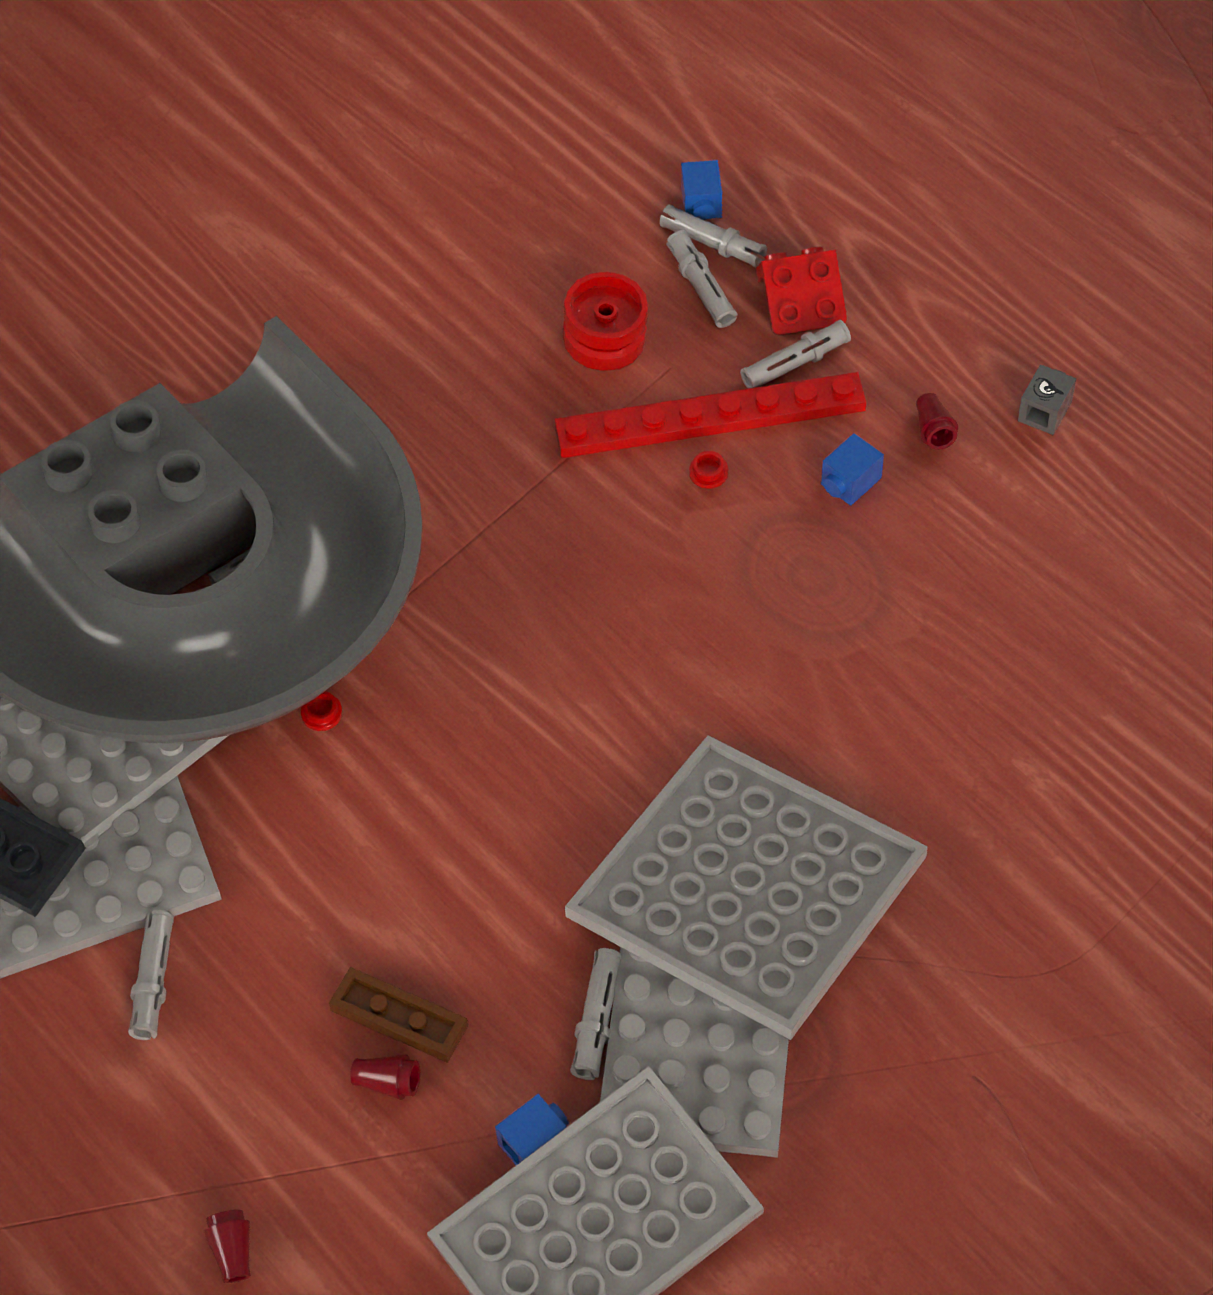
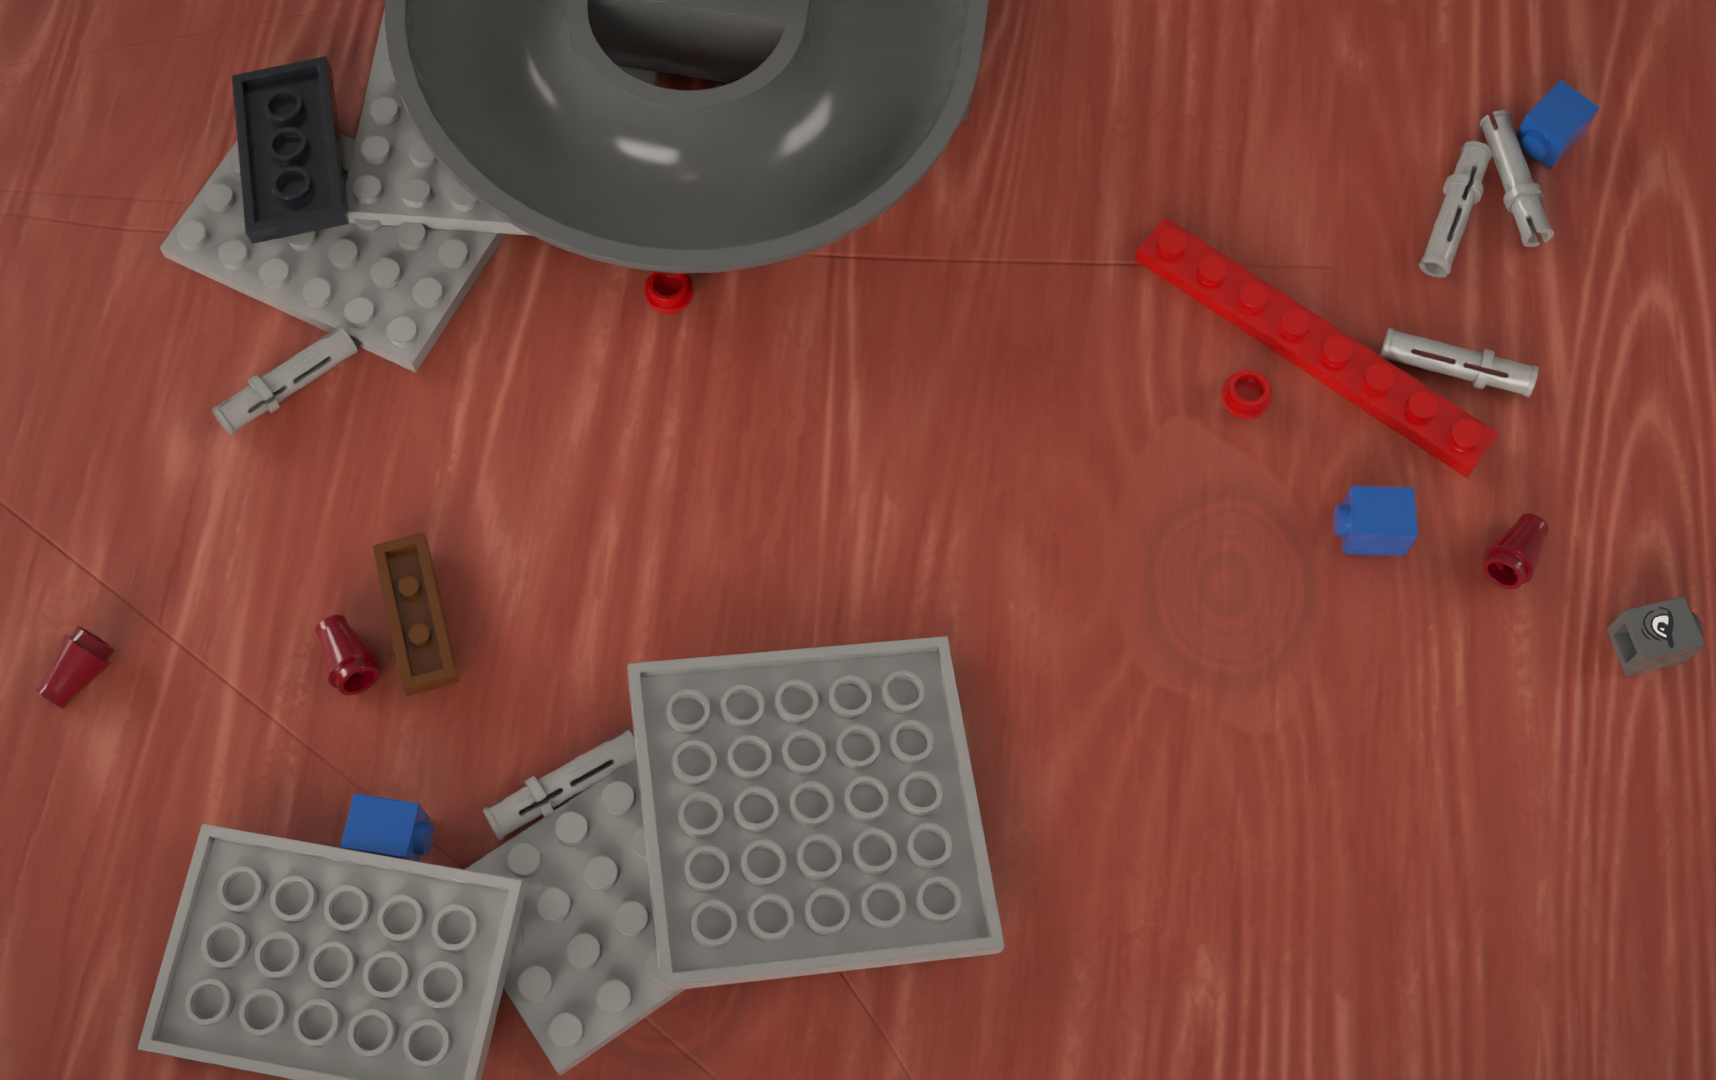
camera: 45 degrees right, 10 degrees up
red wheel [563,272,648,371] -> none
red bracket [756,247,847,336] -> none

